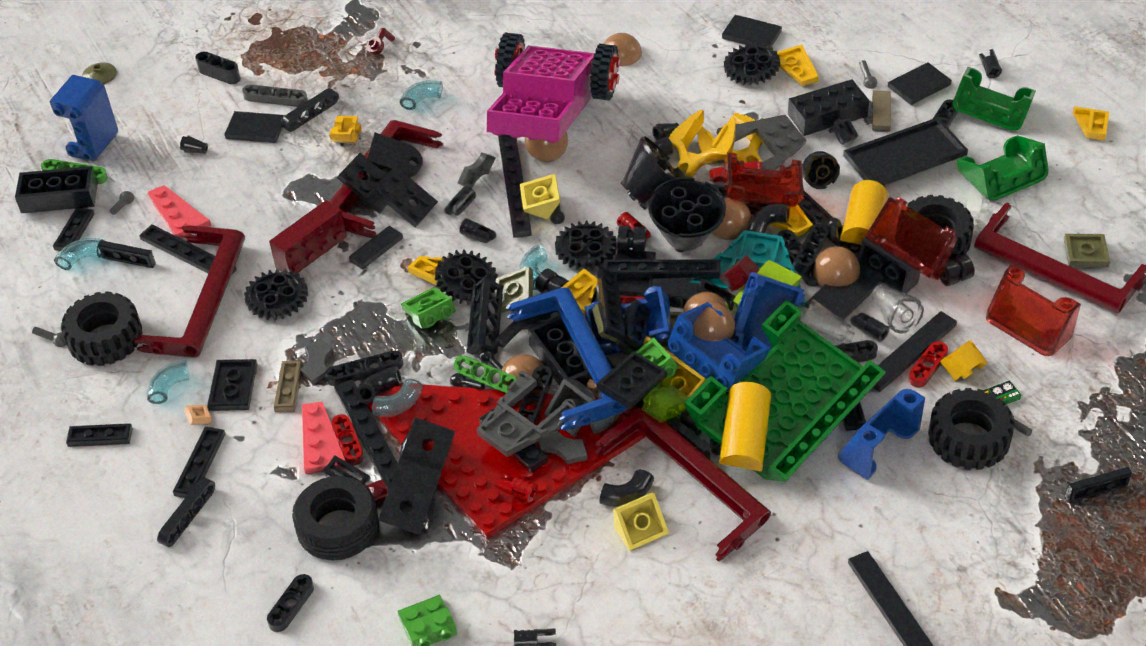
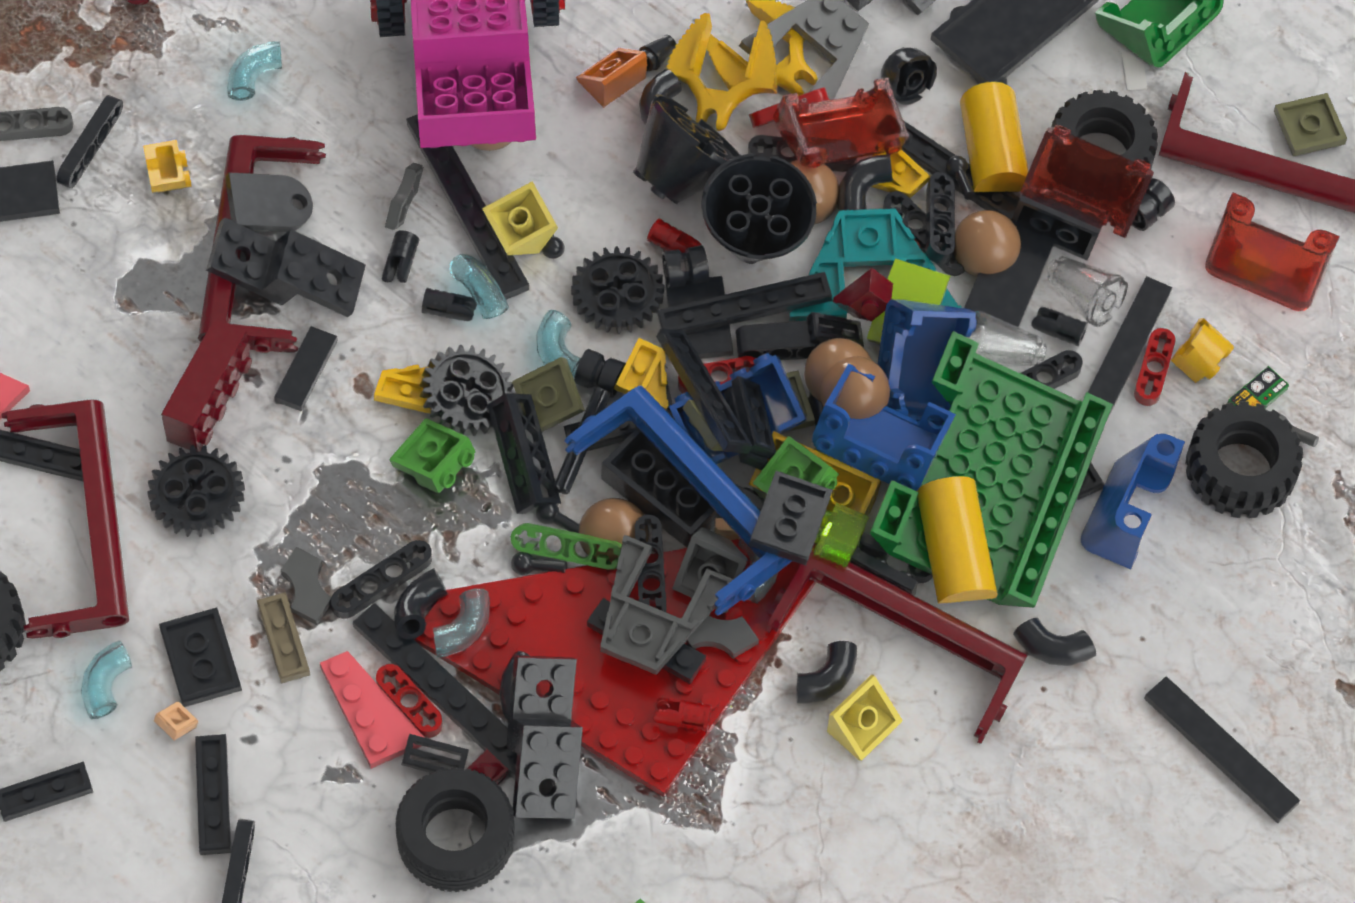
camera: 25 degrees left, 15 degrees up
none -> clear light blue cylinder [449,254,509,319]
none -> orange slope [576,48,647,108]
none -> black cylinder [1013,618,1096,666]

